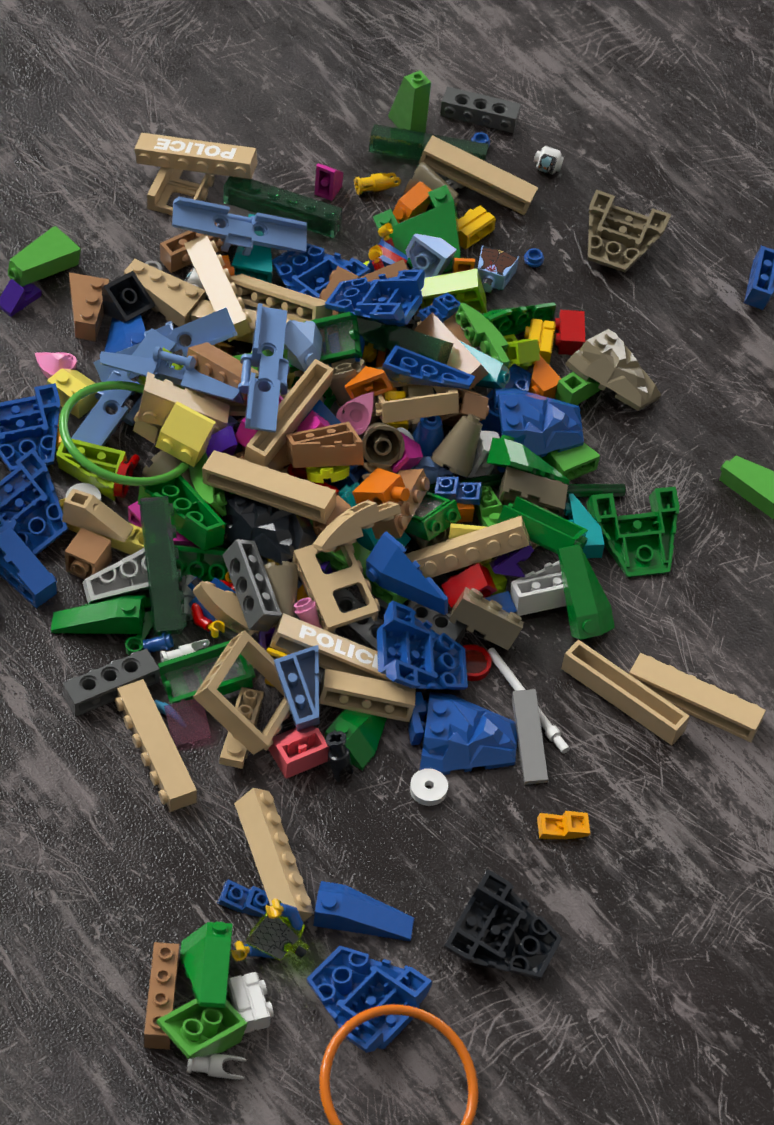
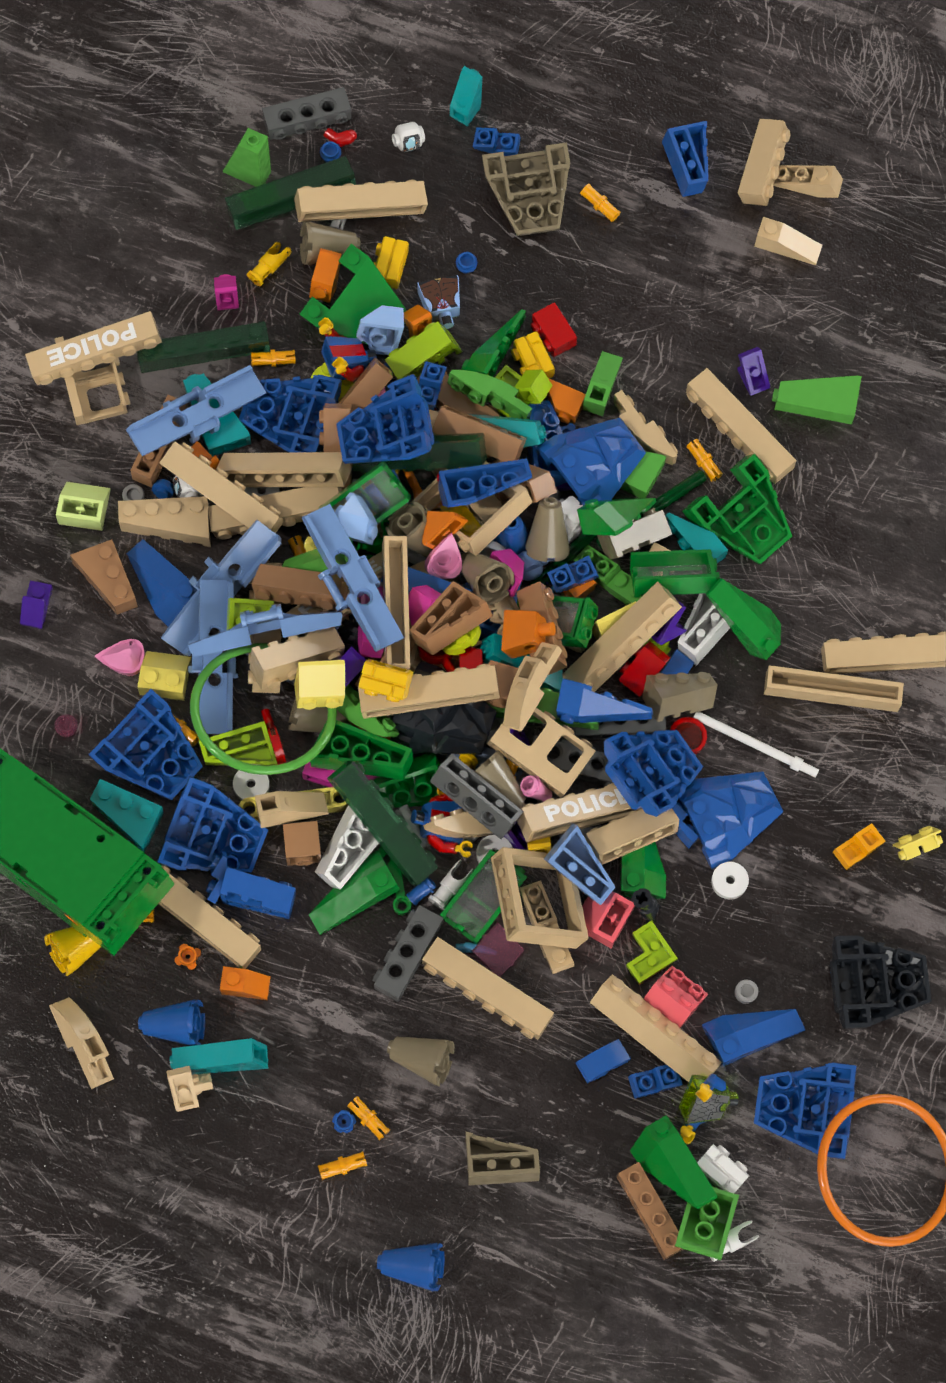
camera: 30 degrees left, 20 degrees up
bright green slope [8,226,81,287] -> none
black slope [102,271,156,323] -> none
light grey slope [512,689,548,785] -> none
dark tan wedge [565,329,661,411] -> none
none -> yellowish green slope [56,482,111,531]
none -> blue plate [152,479,174,499]
none -> light orange pin [251,349,296,367]
none -> red arm [324,128,357,147]
none -> yellow brick [358,659,413,702]
none -> dark tan cone [387,1037,455,1086]
none -> teal slope [450,66,482,126]
none -> dark tan wedge [465,1132,540,1185]
none -> blue slope [473,127,521,156]
none -> blue slope [576,1039,631,1083]
none -> light orange pin [580,184,621,222]
none -> tan slope [613,390,678,465]
none -> lime plate [626,920,678,985]
none -> coral slope [643,966,708,1028]
none -> tan brick [686,368,797,484]
none -> light orange pin [686,439,723,482]
none -> light grey tile [735,980,758,1004]
none -> dark purple slope [737,347,771,396]
none -> light yellow hinge [893,826,943,861]

